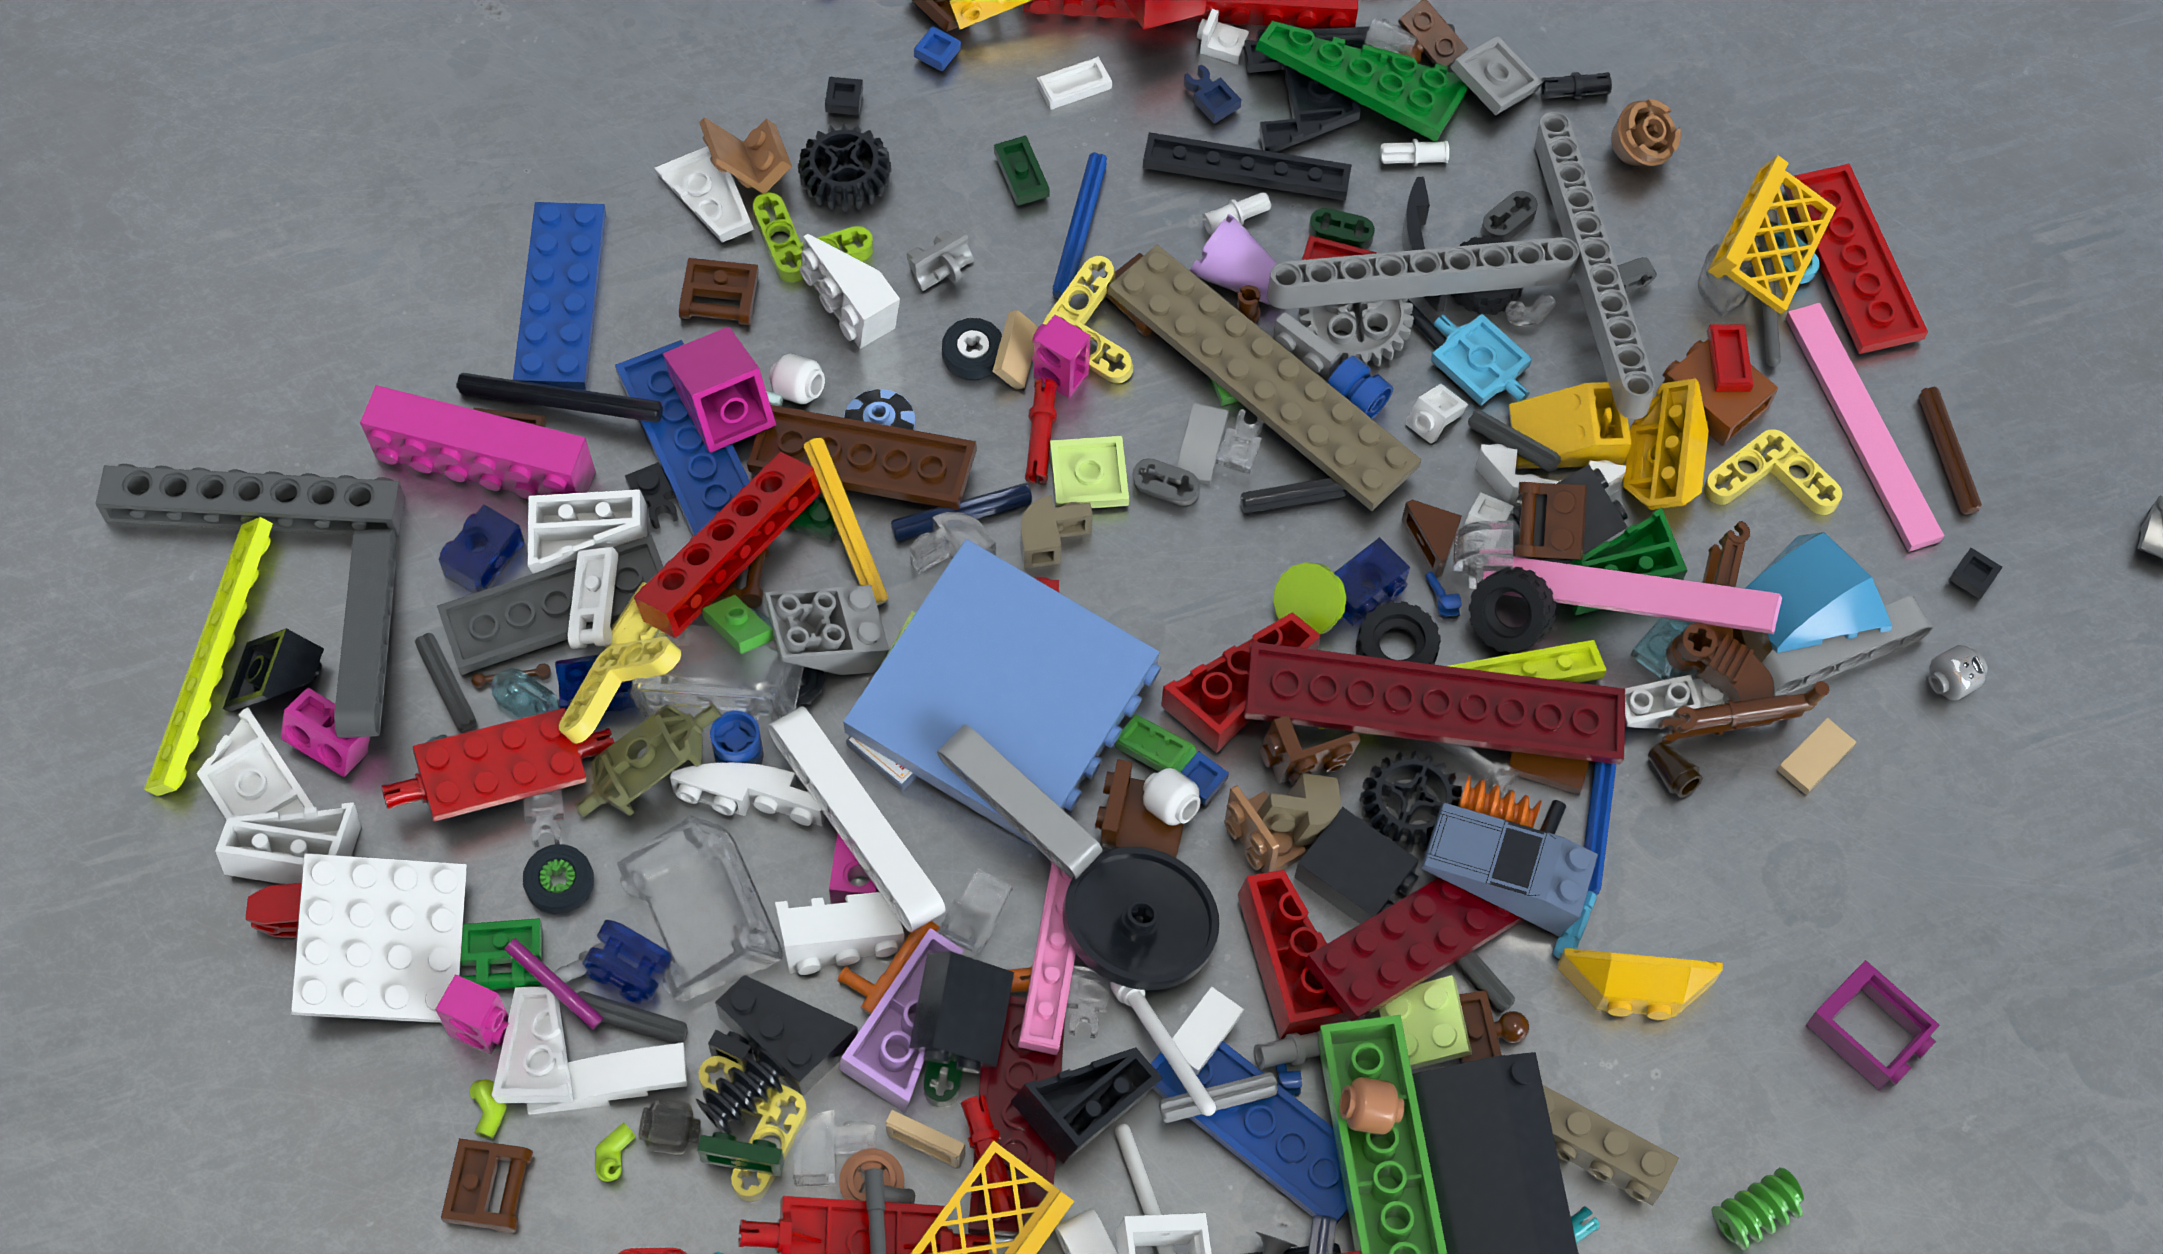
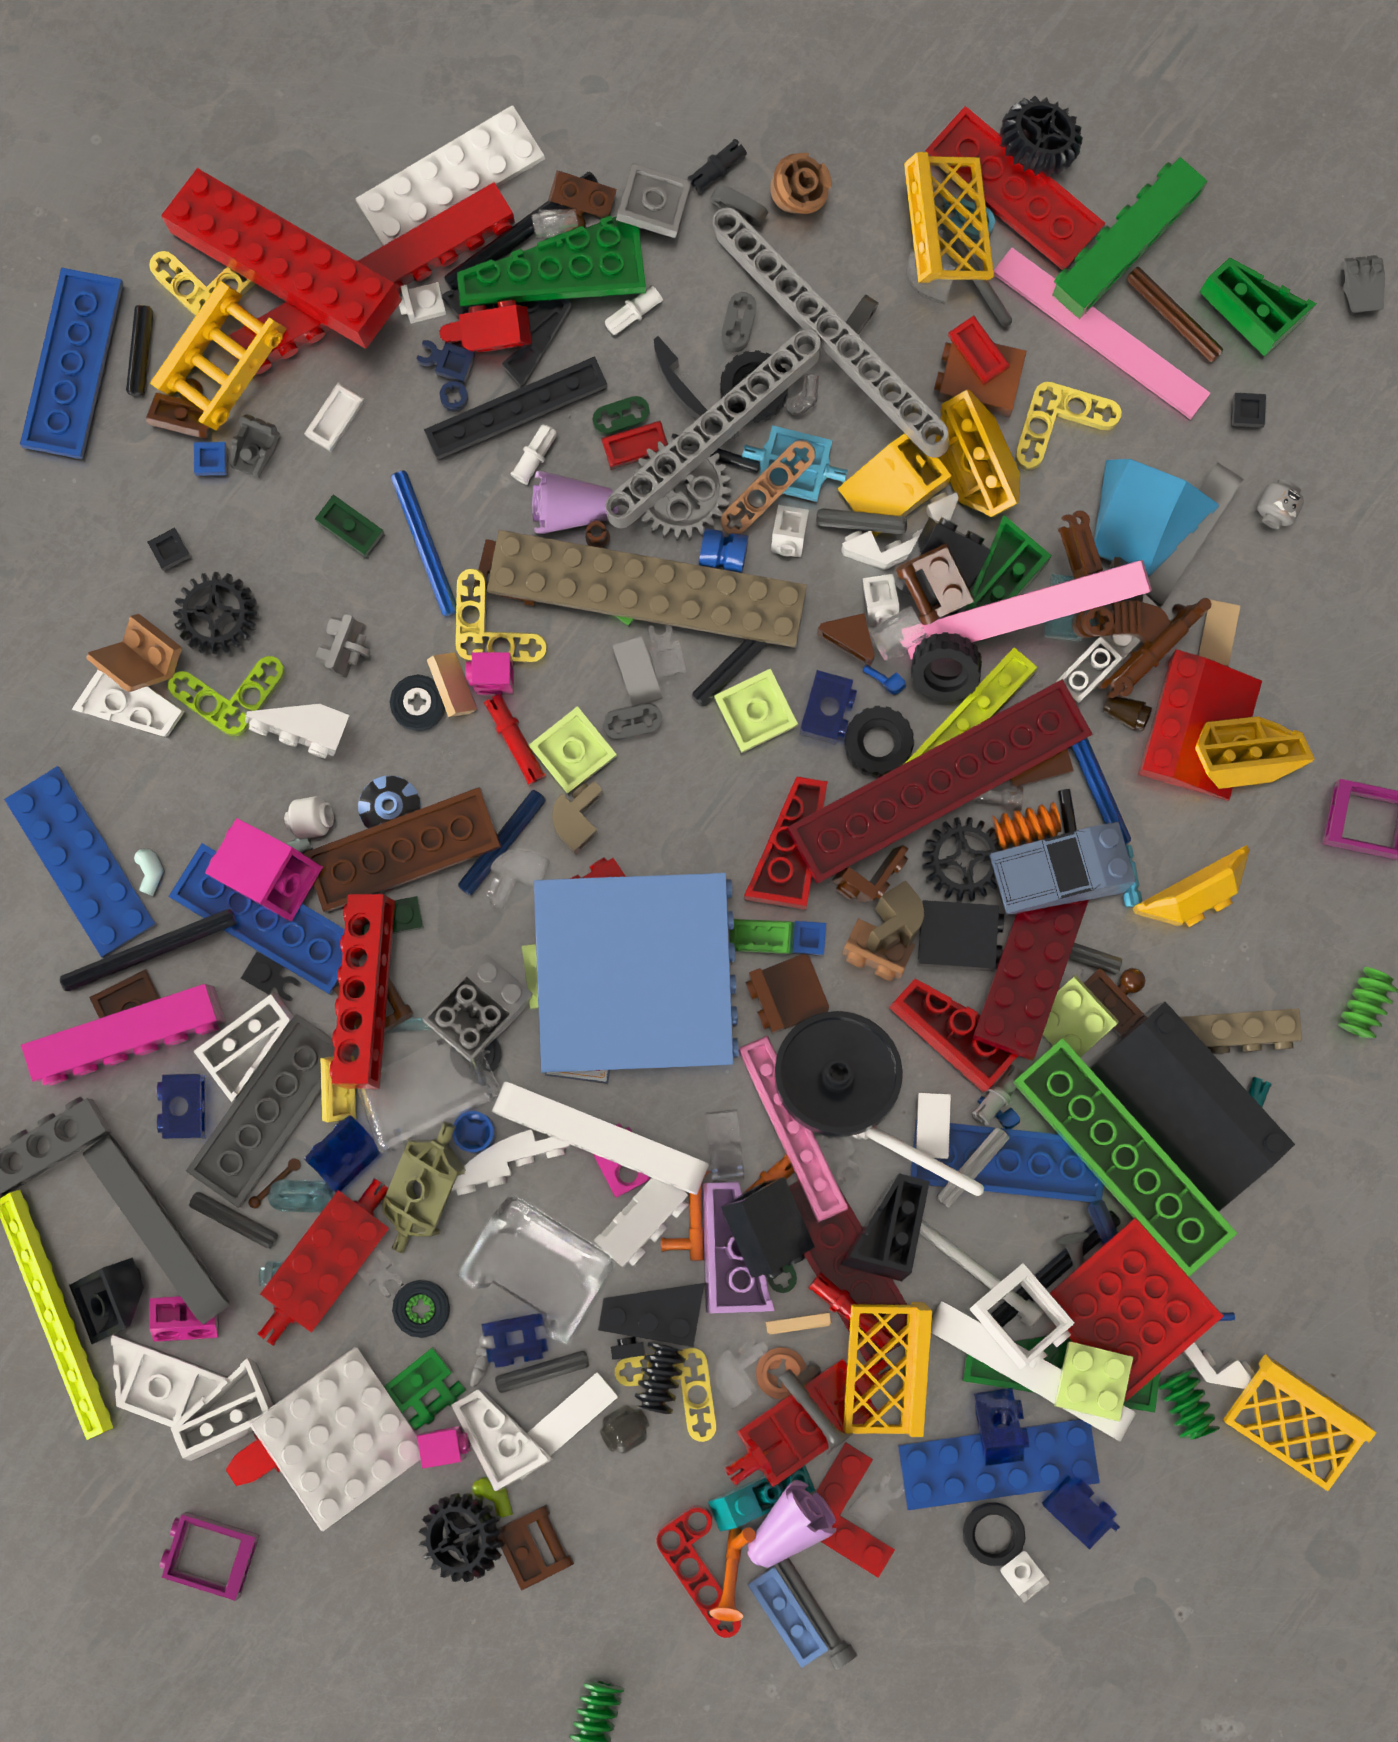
camera: 25 degrees left, 20 degrees up
magenta bar [504,938,604,1030] -> none
light yellow beam [559,637,681,744] -> none
white plate [568,547,618,650] -> none
lime arm [595,1122,636,1182] -> none
reddish brown plate [679,258,759,325] -> none
dark green plate [697,1132,785,1177] -> none
bright green plate [702,595,774,654] -> none
yellow axle [804,438,889,606] -> none
light grey beam [936,724,1103,879] -> none
white head [1143,768,1201,825] -> none
light grey plate [1273,312,1340,382] -> none
lime tile [1273,562,1347,635] -> none
nougat head [1339,1077,1404,1135] -> none
none -> light aqua arm [134,849,163,896]
none -> magenta window [160,1512,260,1601]
none -> dark grey hand [229,414,280,478]
none -> black gear [419,1493,505,1582]
none -> red hinge [439,300,532,353]
none -> dark blue bush [439,381,468,412]
none -> dark grey beam [710,184,769,227]
none -> yellowish green plate [714,668,798,753]
none -> medium nougat beam [721,439,816,534]
none -> black gear [999,96,1083,177]
none -> green brick [1052,157,1208,320]
none -> red slope [1138,649,1262,801]
none -> yellow wedge [1195,716,1315,789]
none -> green wedge [1199,257,1317,357]

